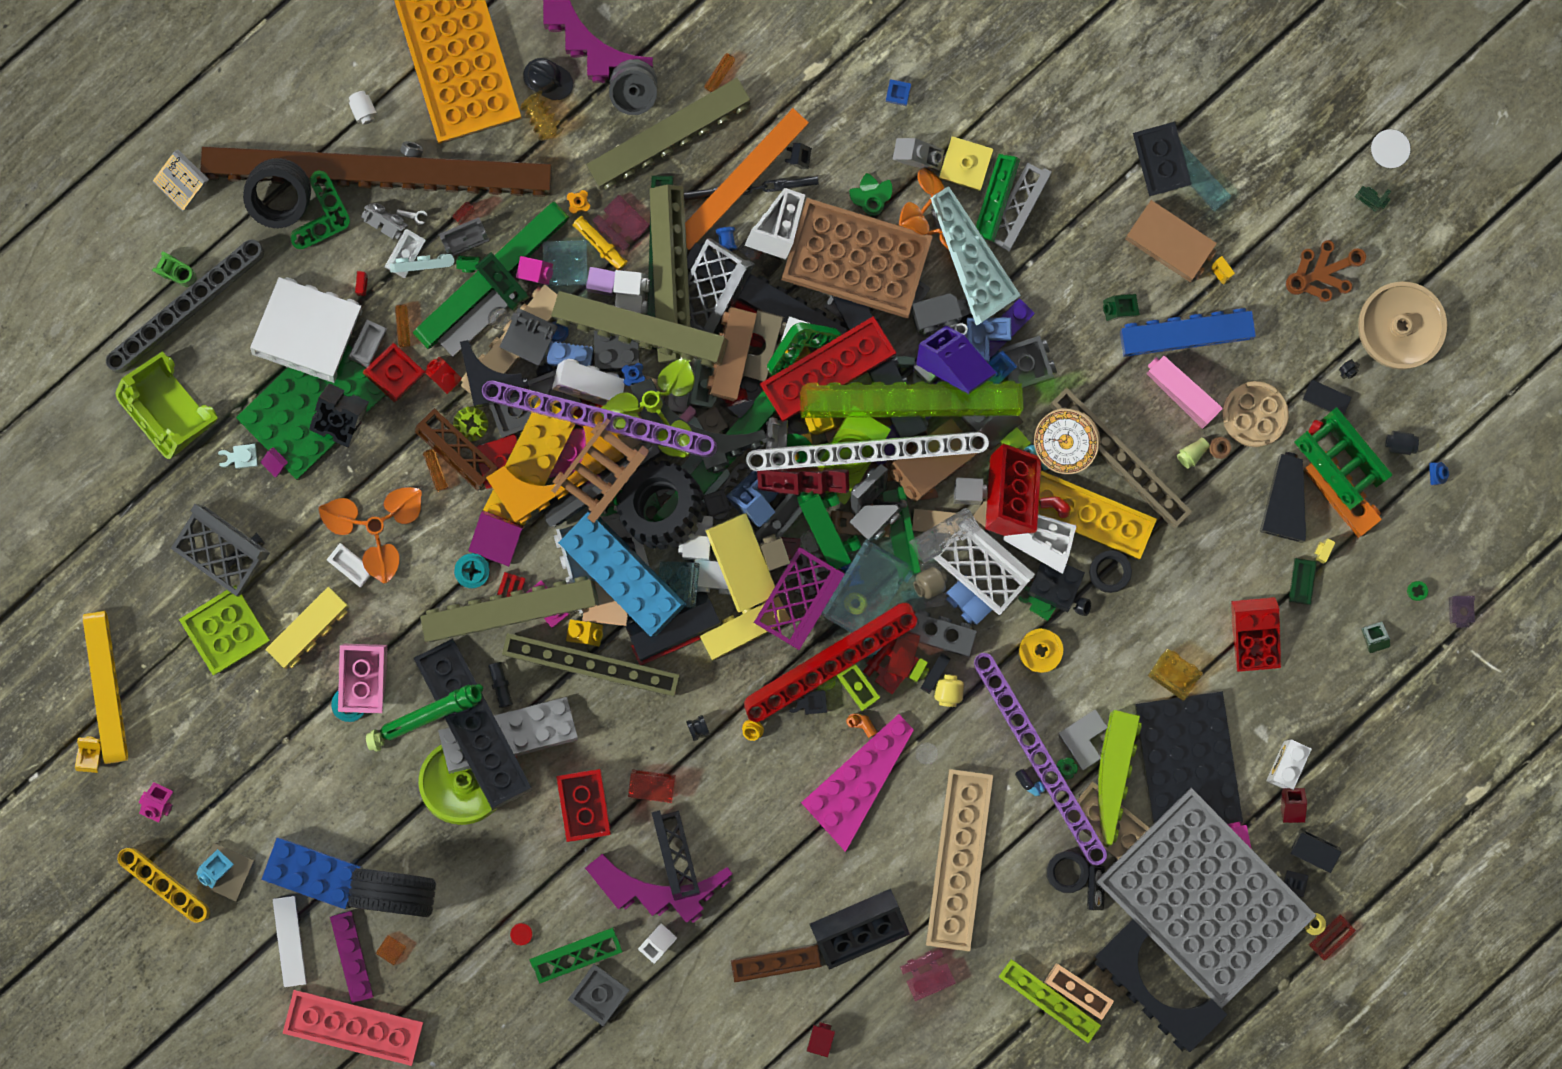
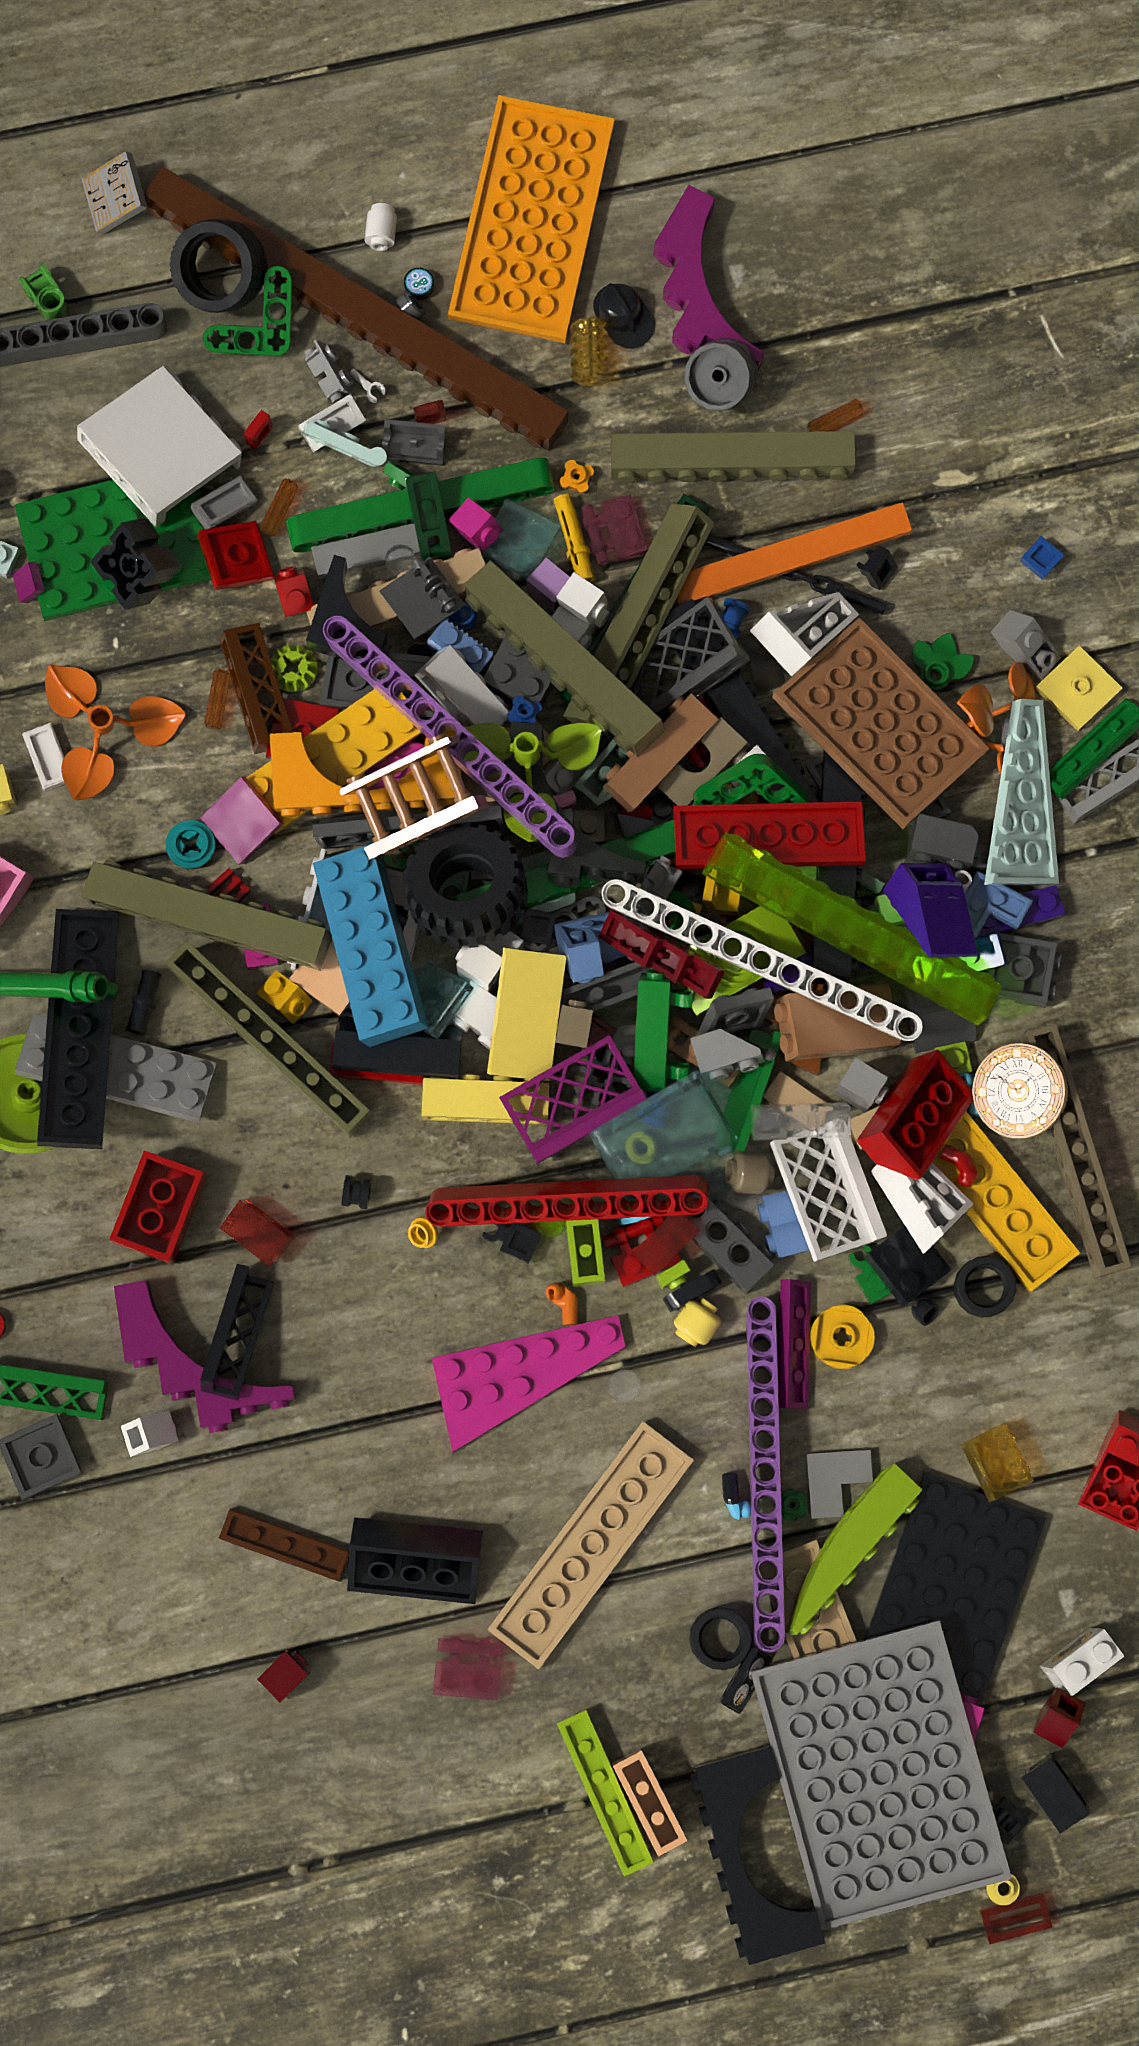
camera: 25 degrees right, 5 degrees down
none -> tile [404,268,434,300]
none -> magenta plate [778,1279,811,1410]

